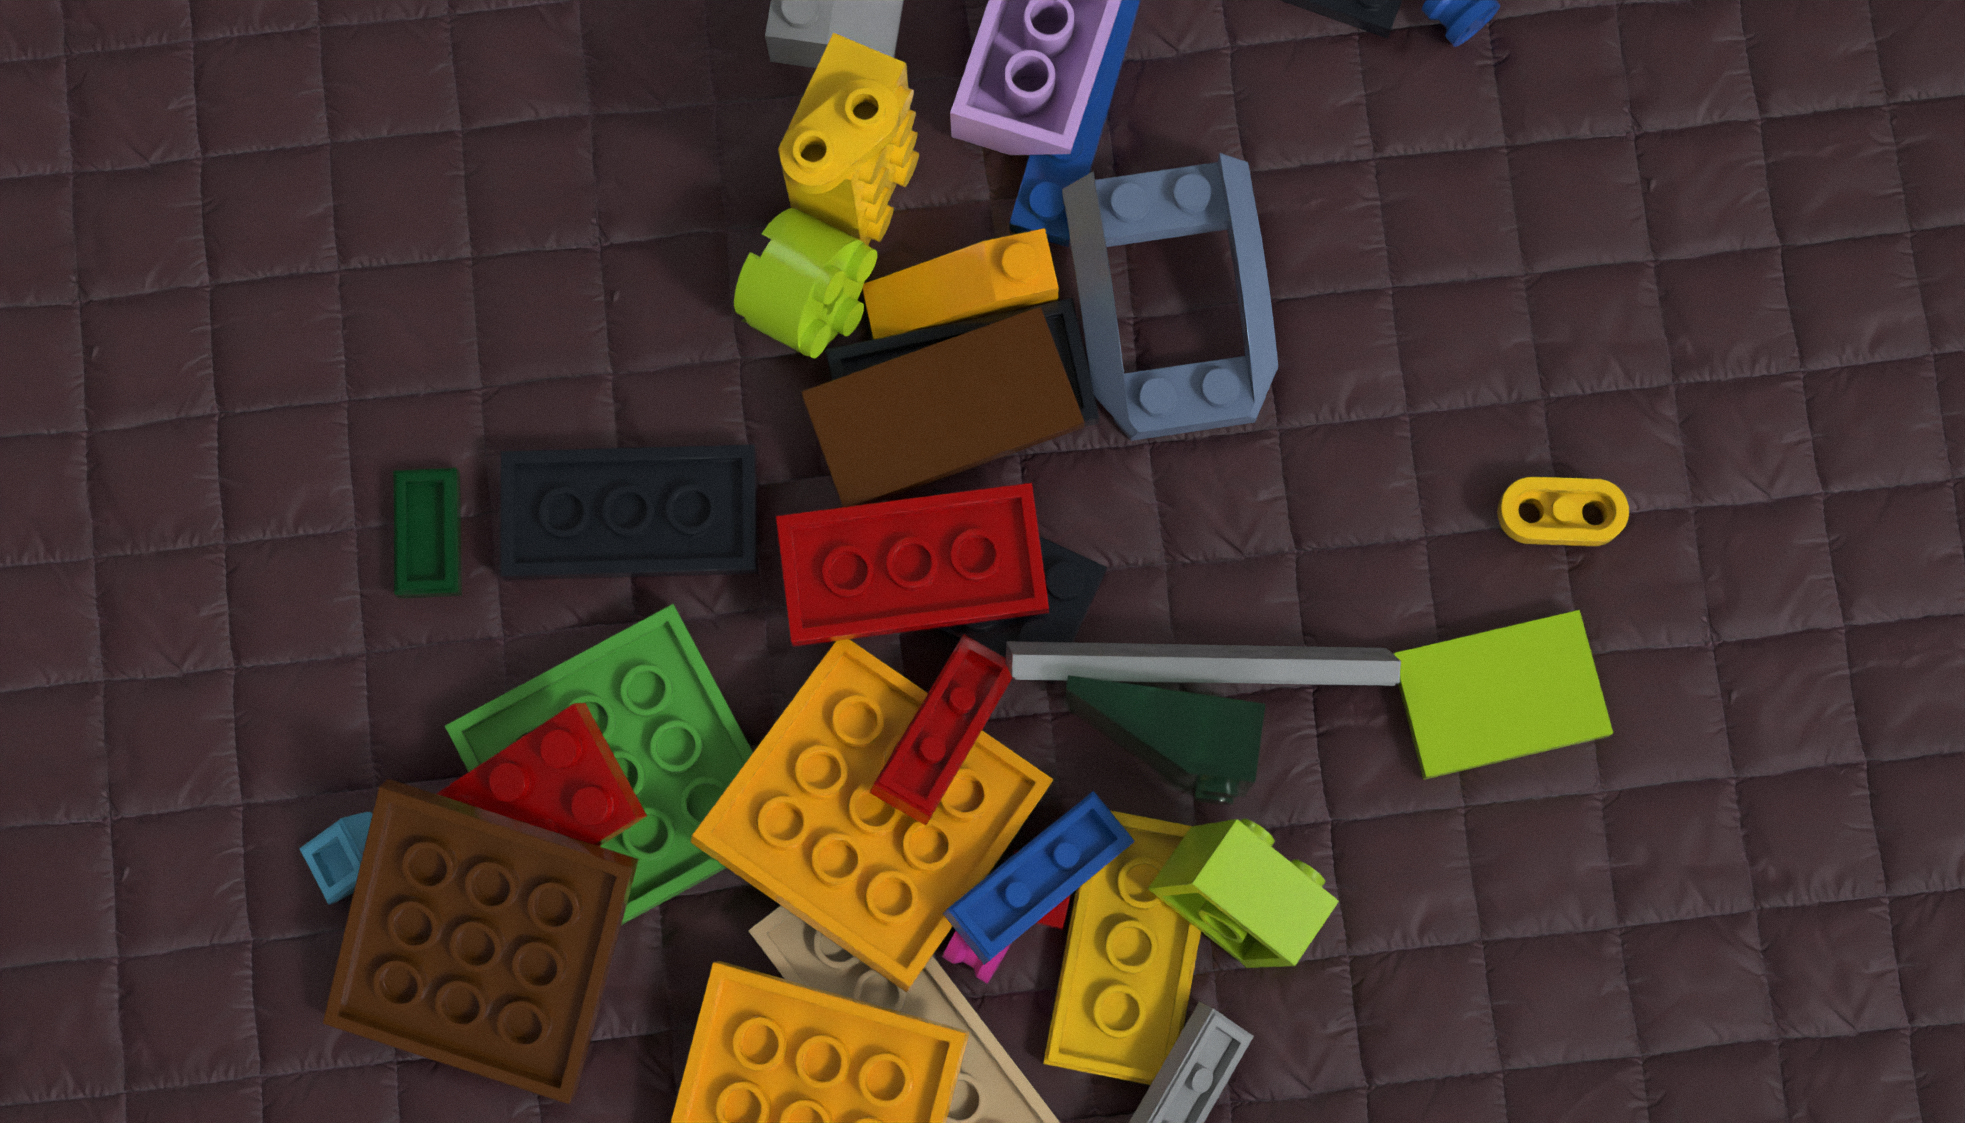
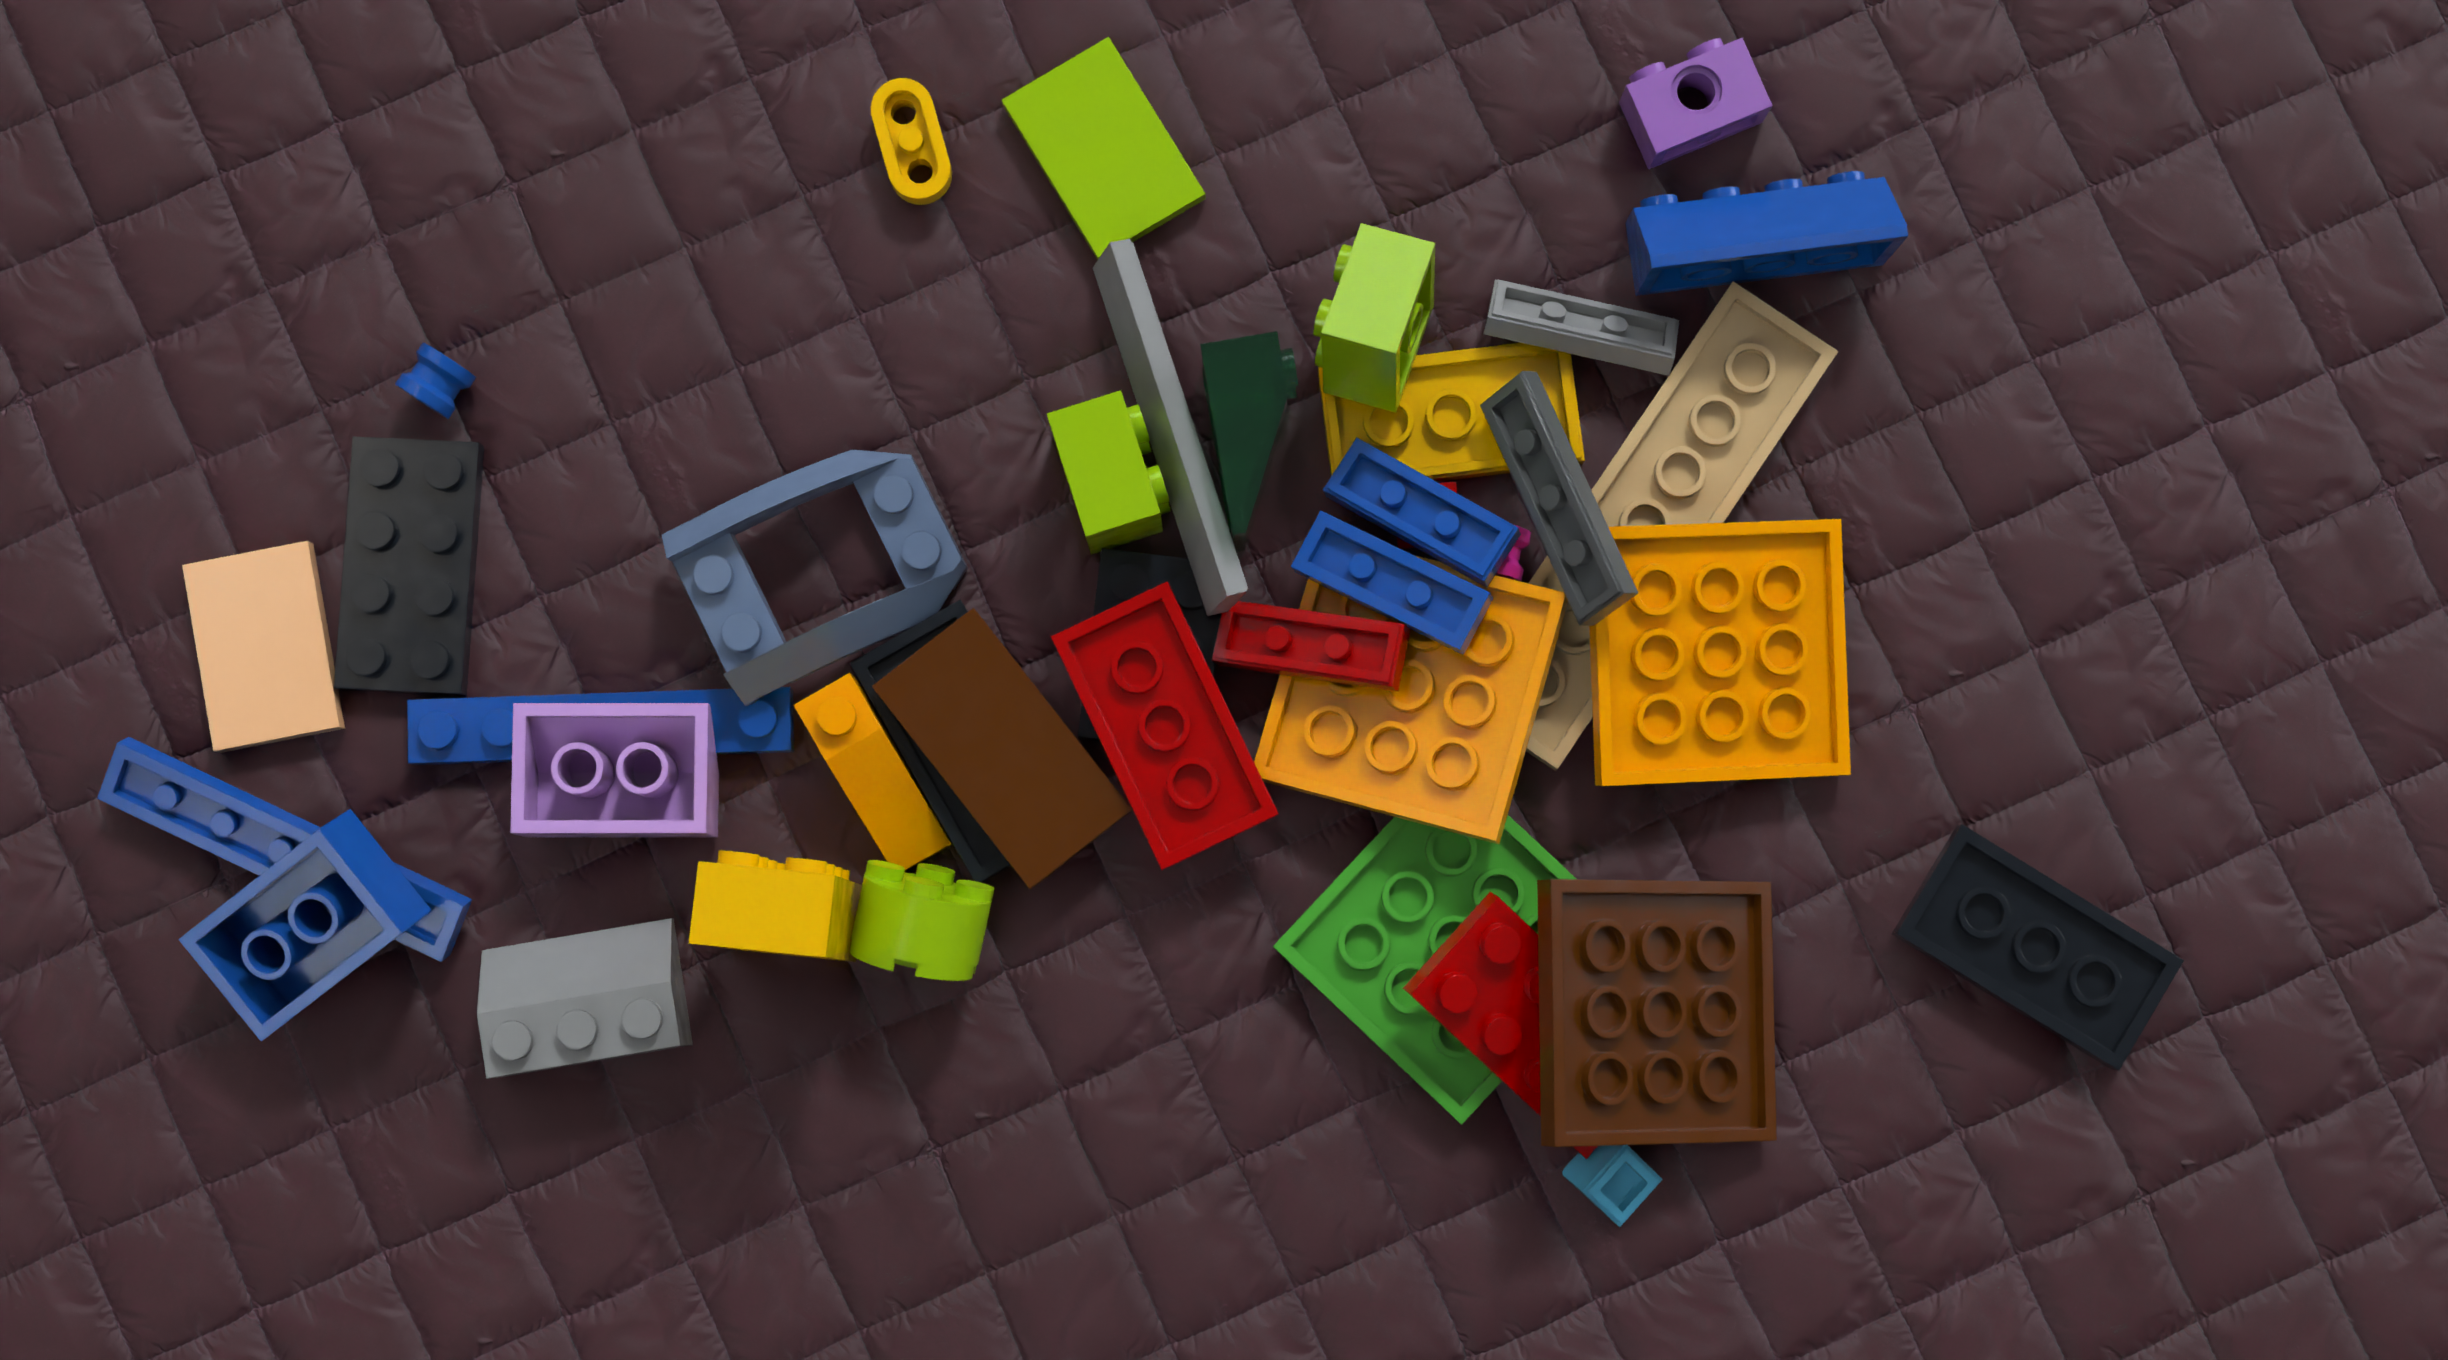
camera: 110 degrees left, 5 degrees up
dark green tile [393,468,462,599] -> none
black plate [500,444,758,581] -> none
yellow plate [780,79,900,194] -> none
none -> lime brick [1047,390,1171,555]
none -> blue plate [1291,510,1493,655]
none -> dark grey tile [1480,371,1638,626]

